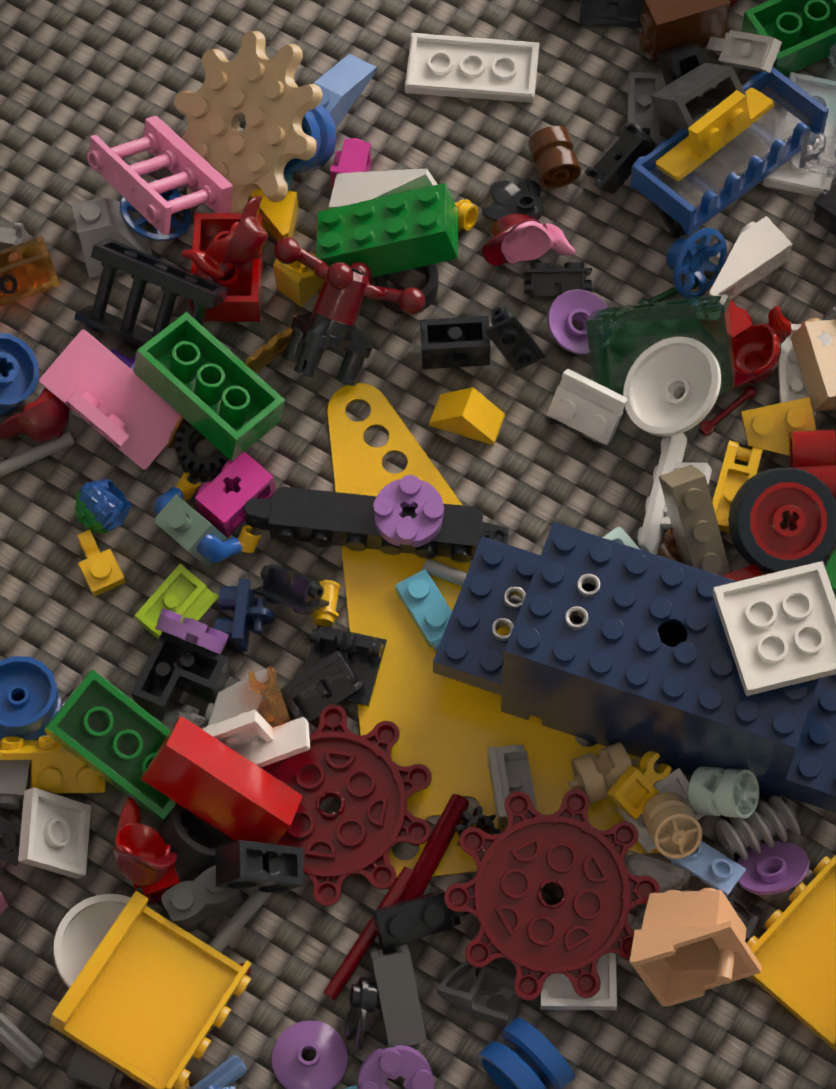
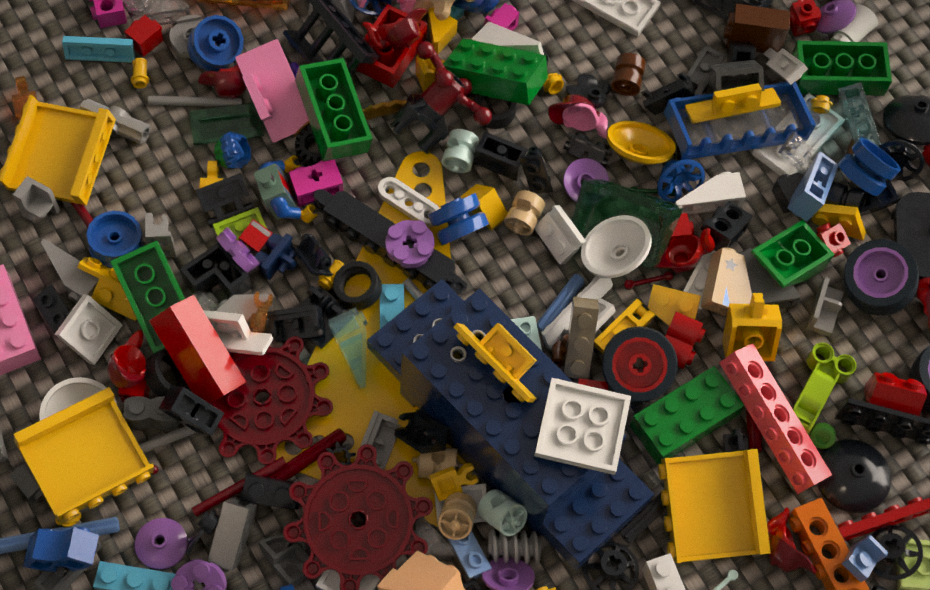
camera: 20 degrees right, 0 degrees up
none -> light grey hinge [145,213,177,258]
none -> clear green piece [189,103,264,145]
none -> black plate [195,173,254,228]
none -> red tile [239,219,273,253]
none -> clear light blue slope [327,307,368,390]
none -> black tyre [333,261,382,310]
none -> white plate [378,177,440,227]
none -> black hinge [394,409,448,454]
none -> blue wheel [428,193,490,246]
none -> light aqua wheel [441,129,479,173]
none -> yellow bracket [454,323,537,403]
none -> tan wheel [504,190,545,236]
none -> medium blue axle [537,274,584,333]
none -> yellow dish [606,121,676,165]
none -> black brick [700,201,753,251]
none -> yellow plate [810,95,833,114]

